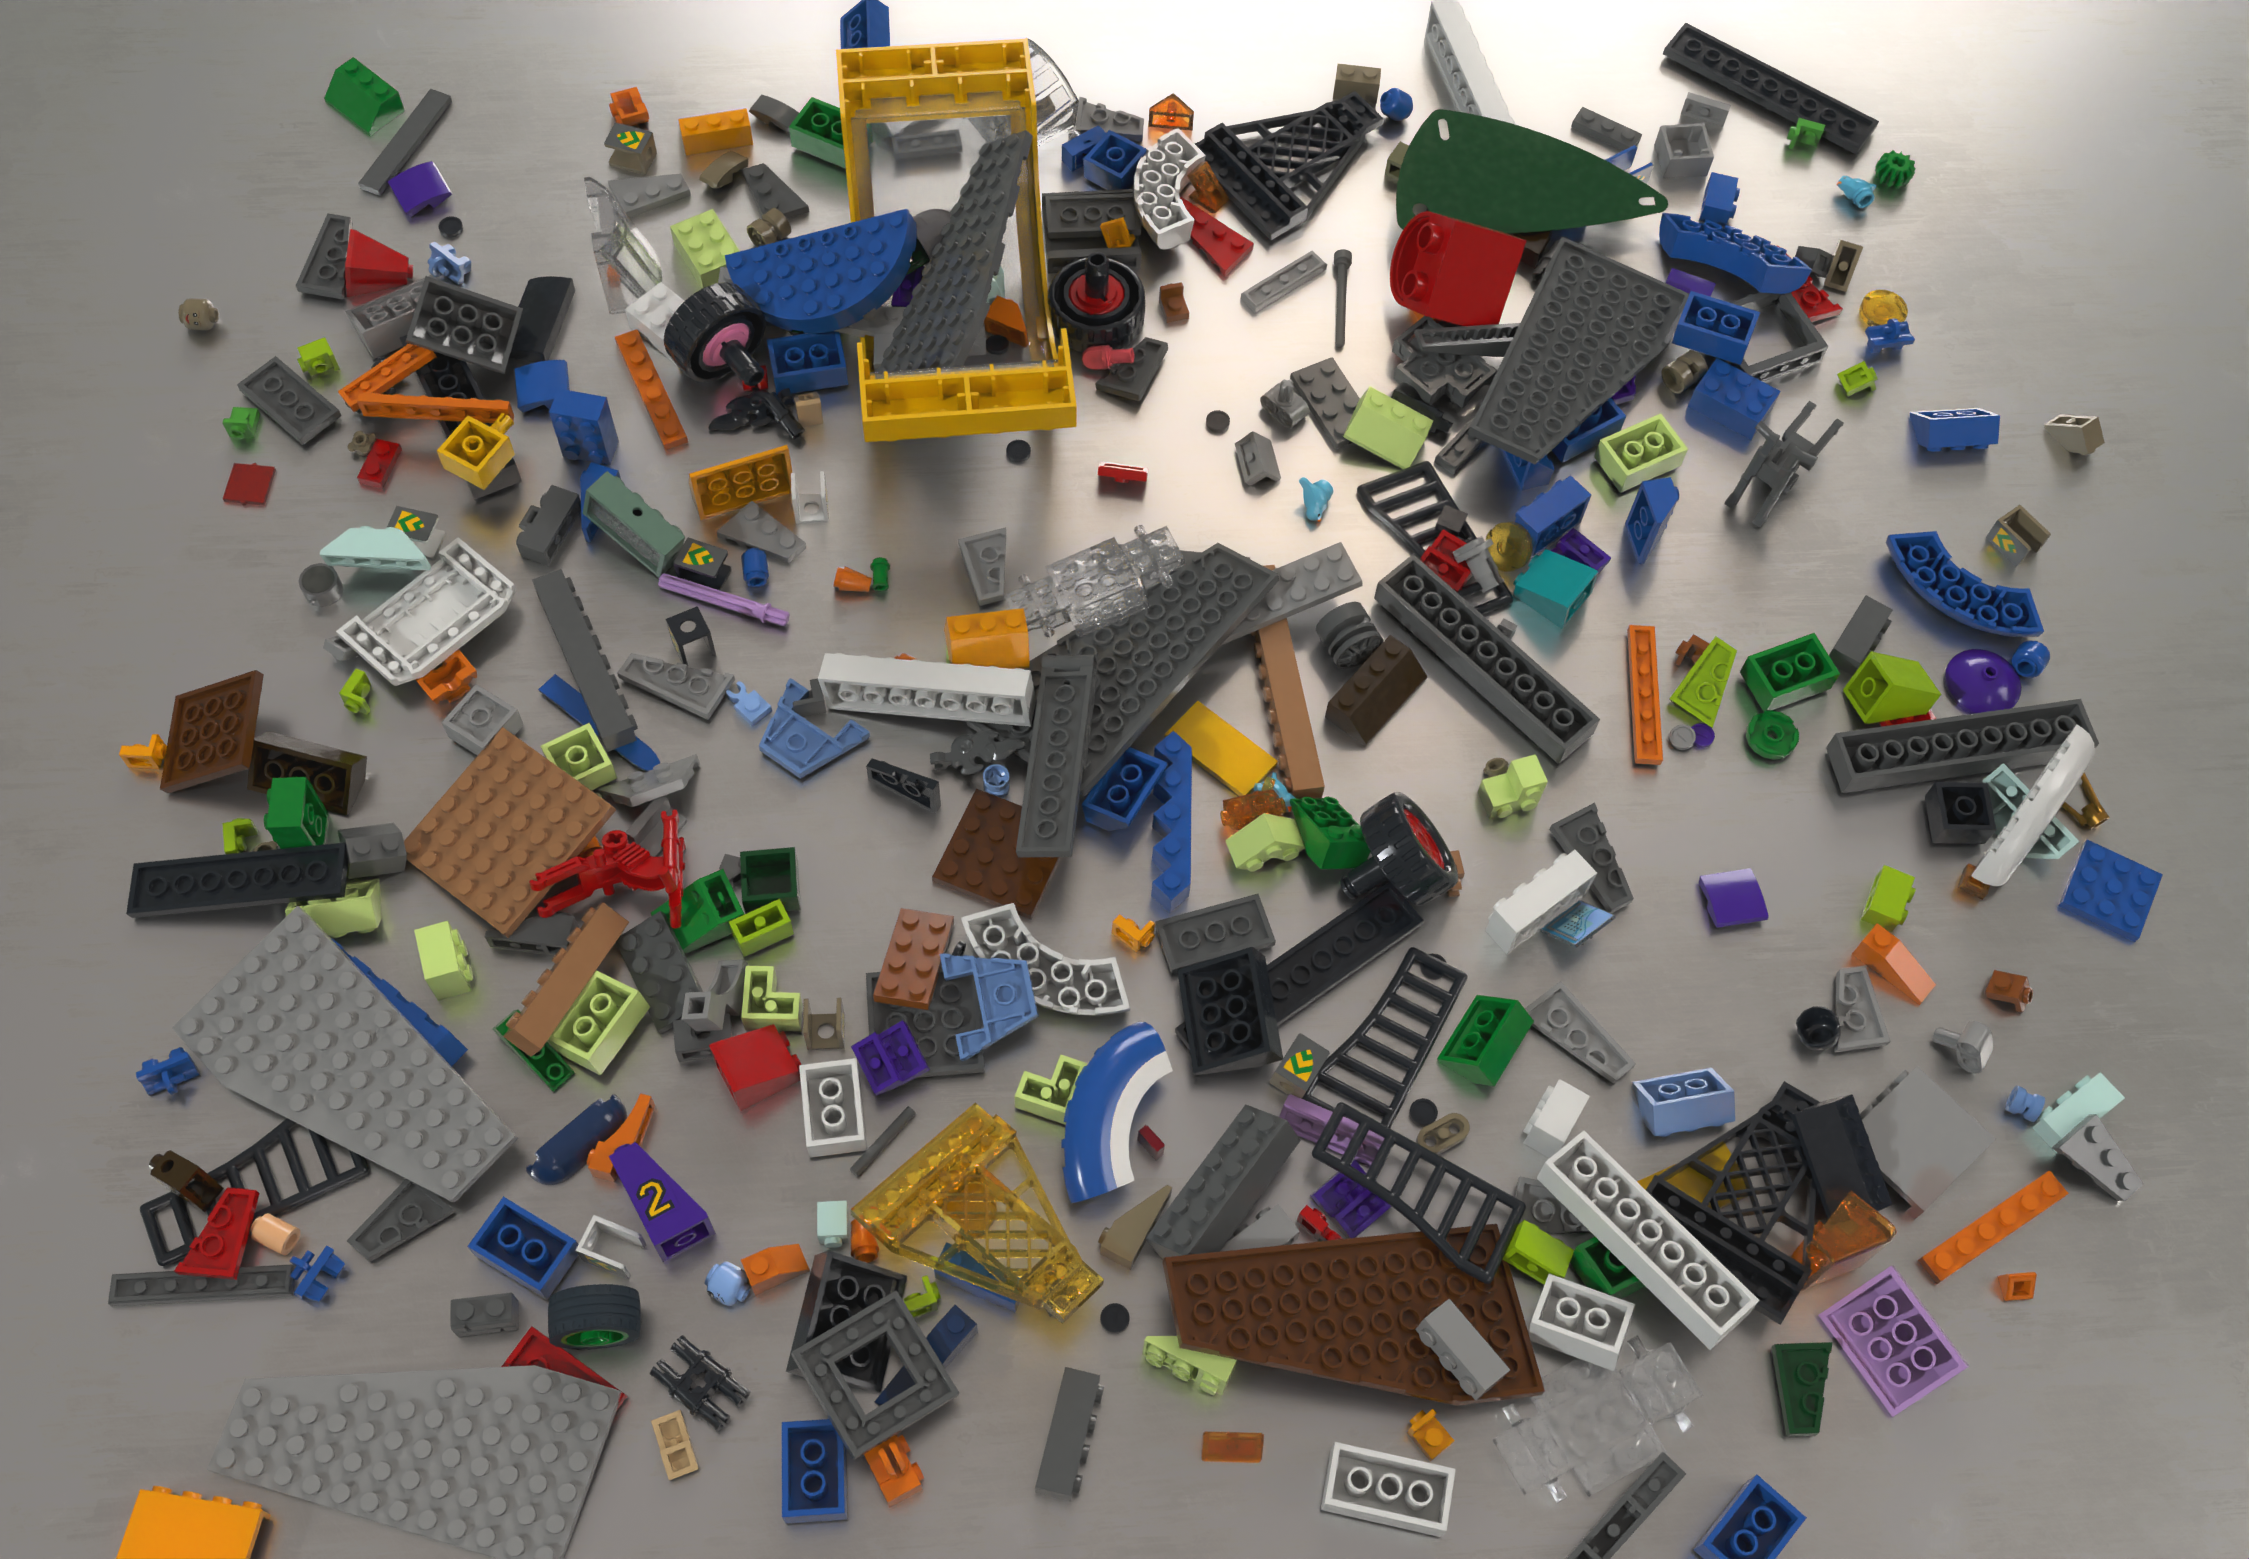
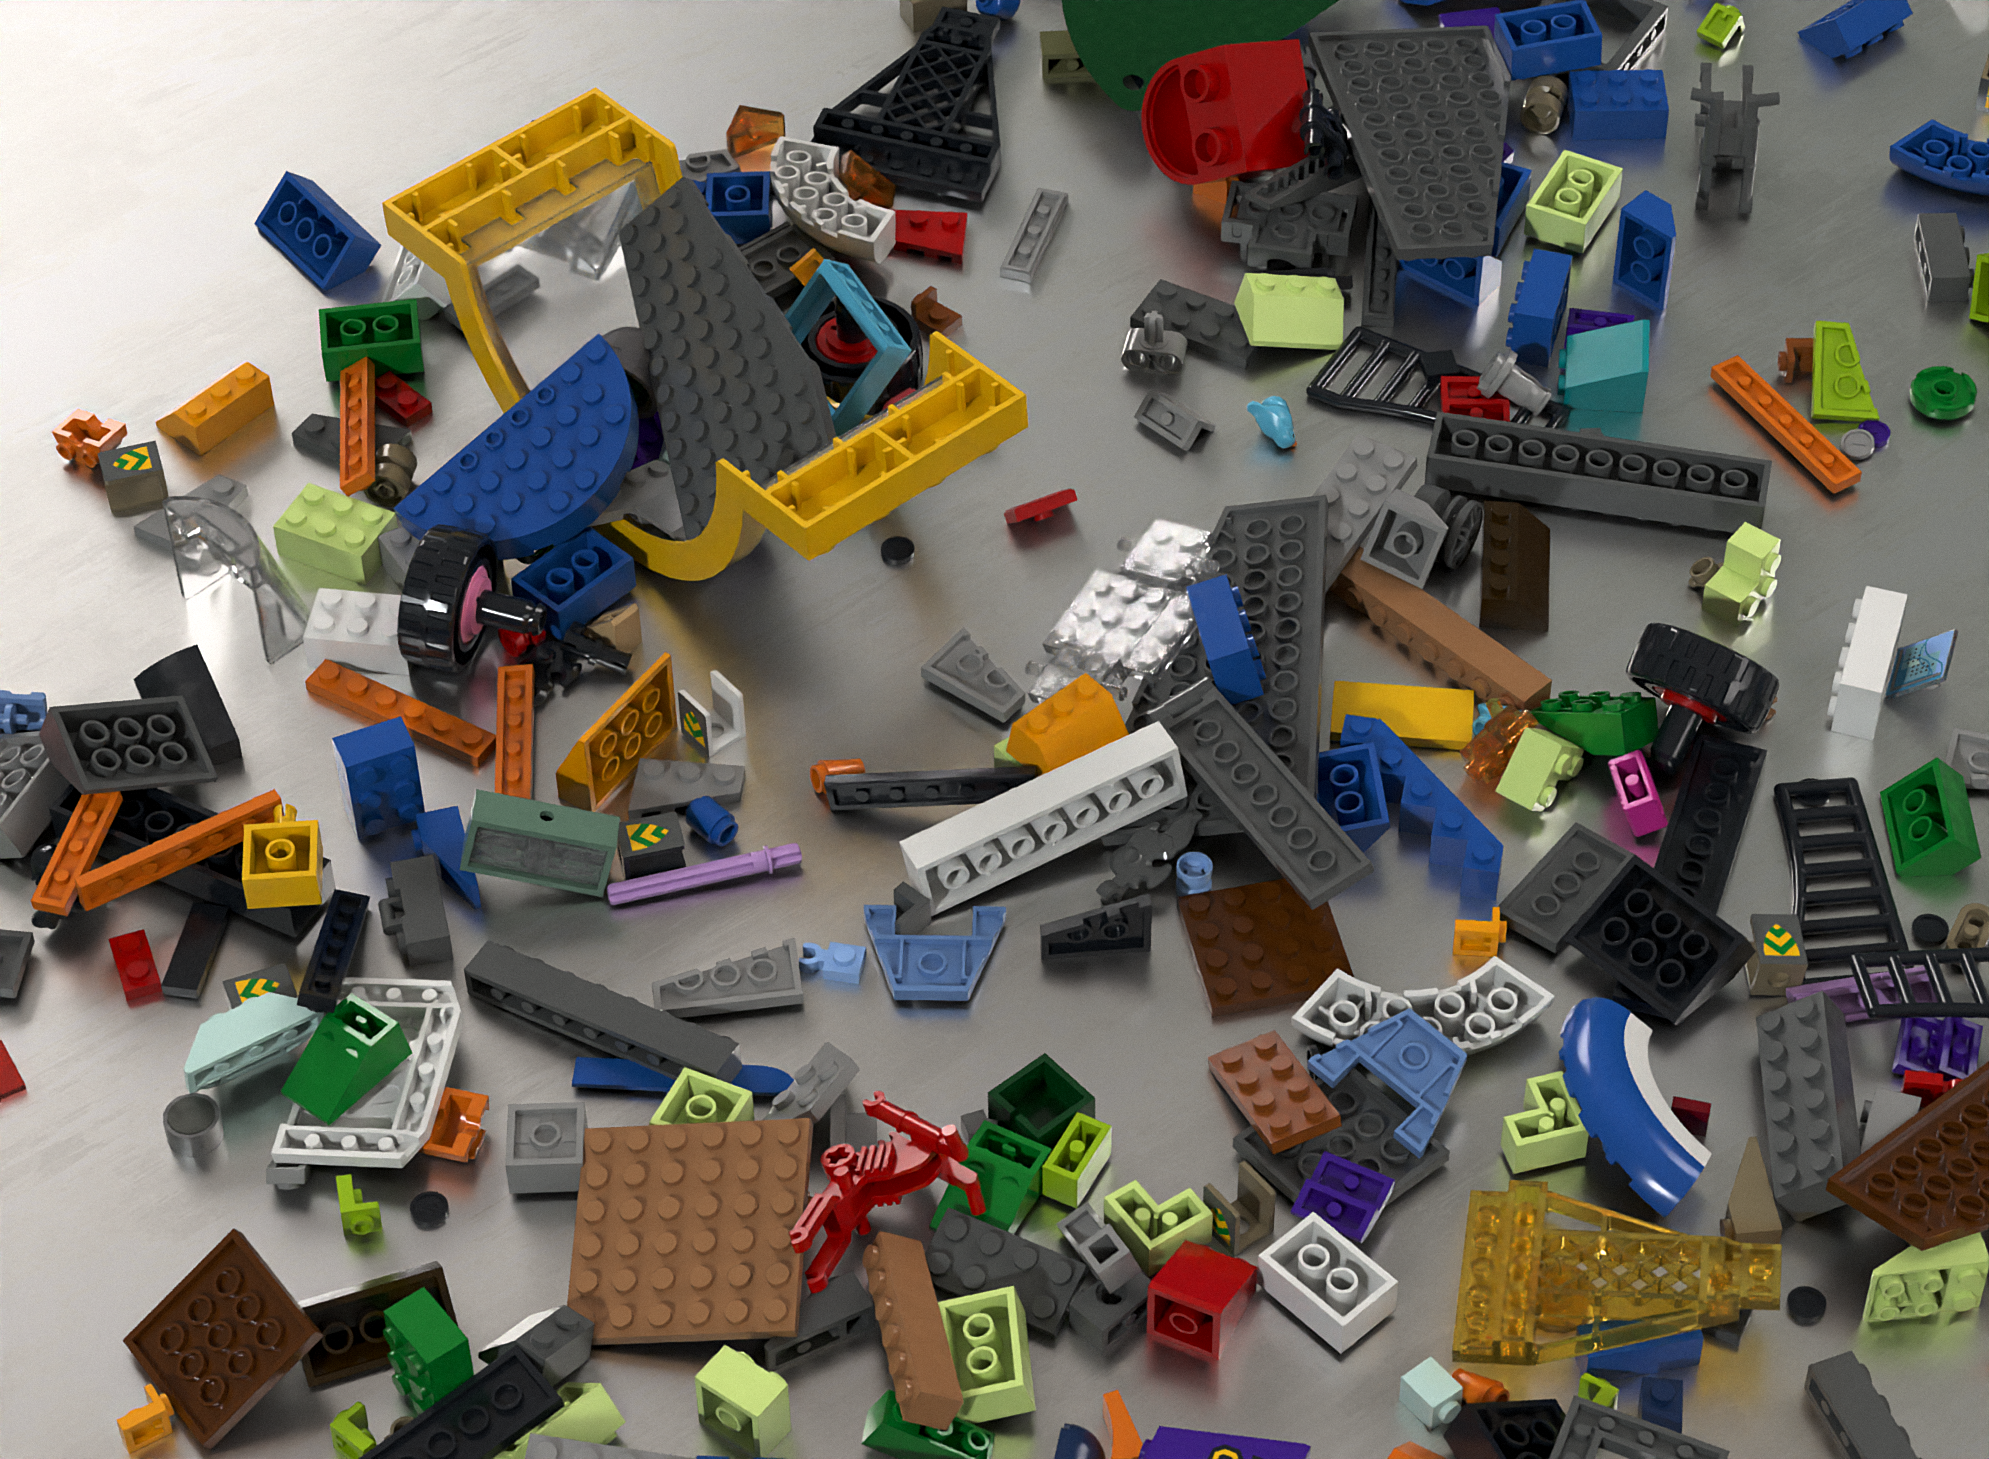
camera: 30 degrees left, 15 degrees down
dark tan plate [347,431,377,456] -> none
blue slope [515,360,570,413] -> none
black piece [665,606,716,666] -> none
dark tan slope [699,151,748,188] -> none
dark grey slope [749,94,799,134] -> none
dark grey bar [850,1106,916,1177] -> none
green pin [870,557,890,592] -> none
black piece [1206,410,1230,433] -> none
dark grey piece [1333,249,1352,347] -> none
clear yellow tile [1485,522,1533,572] -> none
dark grey wing [1549,802,1634,914] -> none
green brick [1740,633,1840,711] -> none
none -> black tile [161,902,230,999]
none -> green slope [281,993,412,1125]
none -> black plate [297,889,370,1013]
none -> orange plate [340,356,375,496]
none -> red plate [375,371,433,428]
none -> black piece [410,1191,449,1227]
none -> orange plate [495,664,535,800]
none -> medium azure window [785,259,912,441]
none -> black tile [824,766,1038,810]
none -> blue brick [1186,574,1267,705]
none -> black pin [1299,88,1348,180]
none -> light grey slope [1361,488,1449,589]
none -> dark pink brick [1608,750,1668,837]

